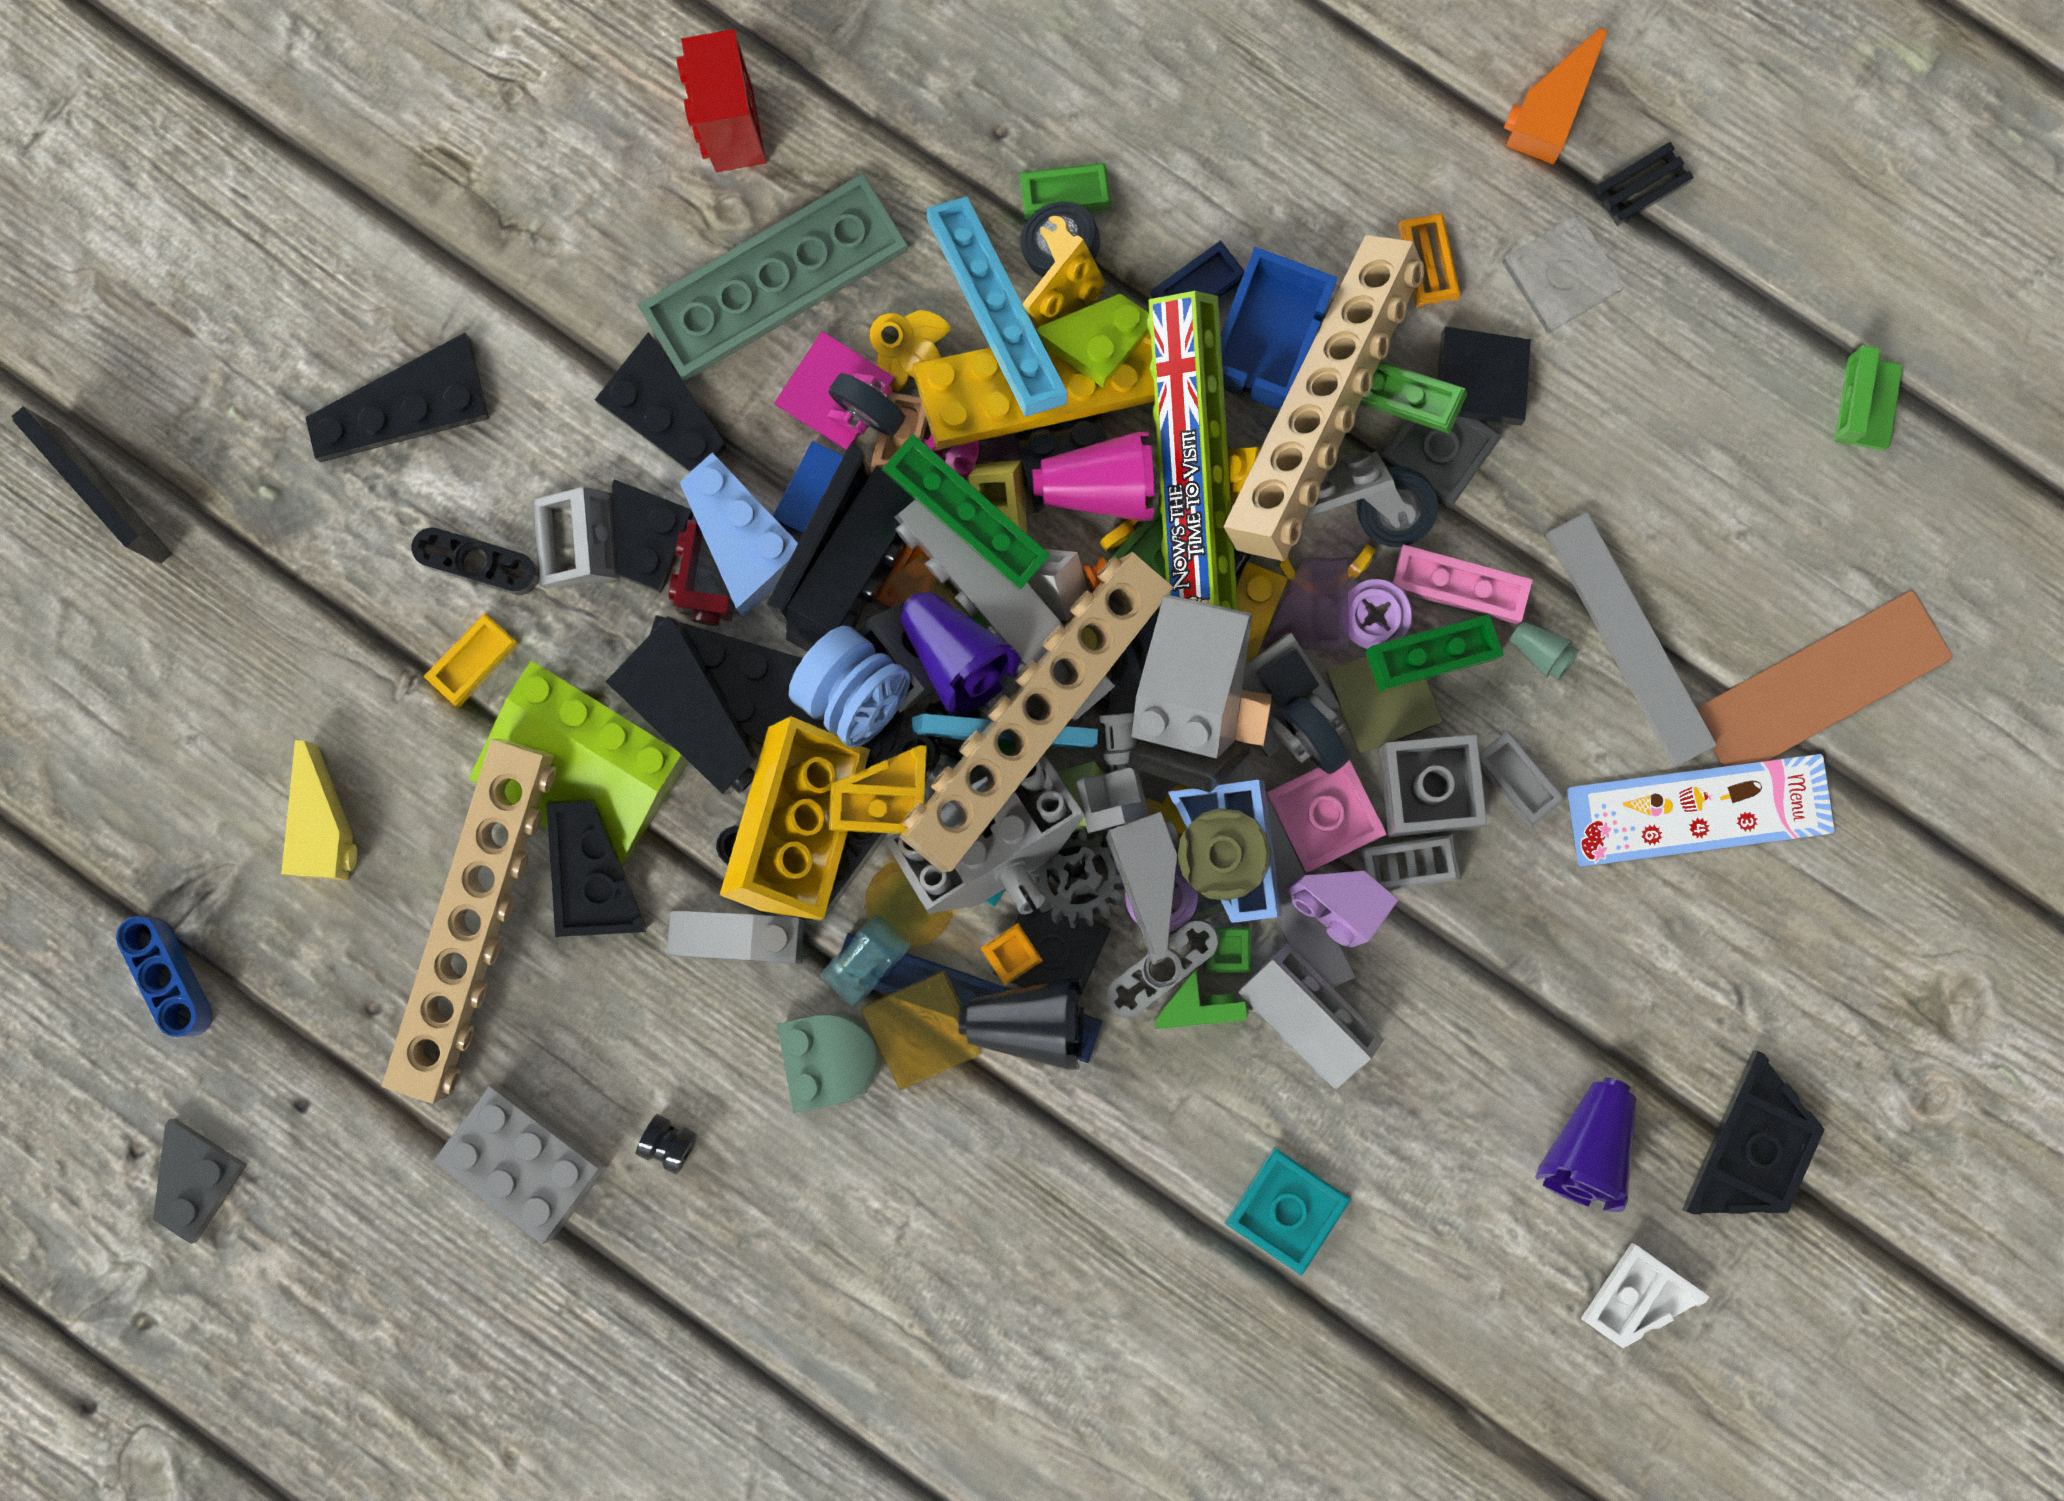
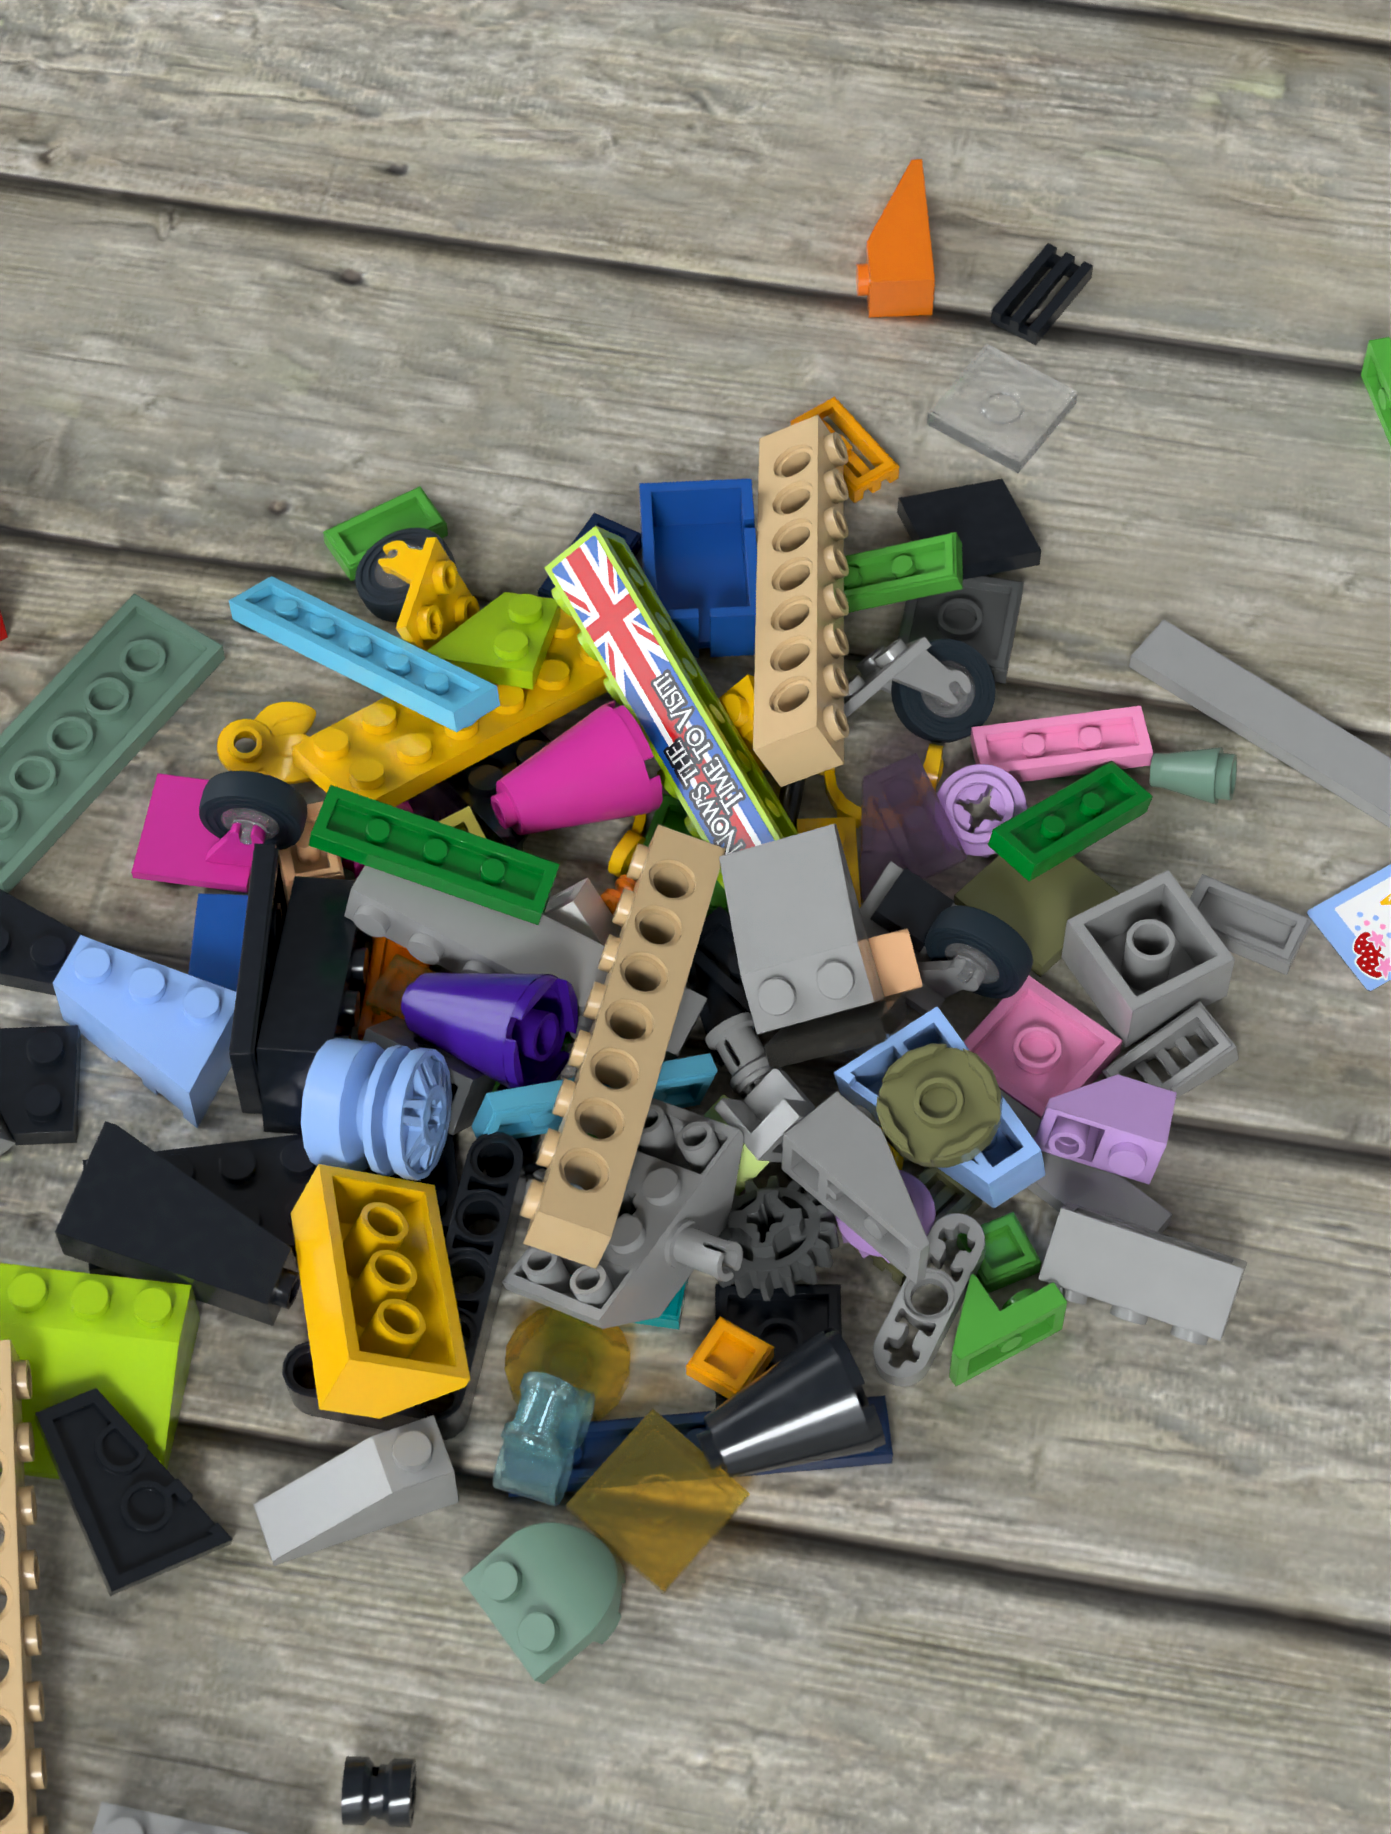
camera: 30 degrees left, 25 degrees down
dark red bracket [668,520,735,626] -> none
yellow wing [829,745,926,834] -> none
teal tile [1225,1147,1352,1276] -> none

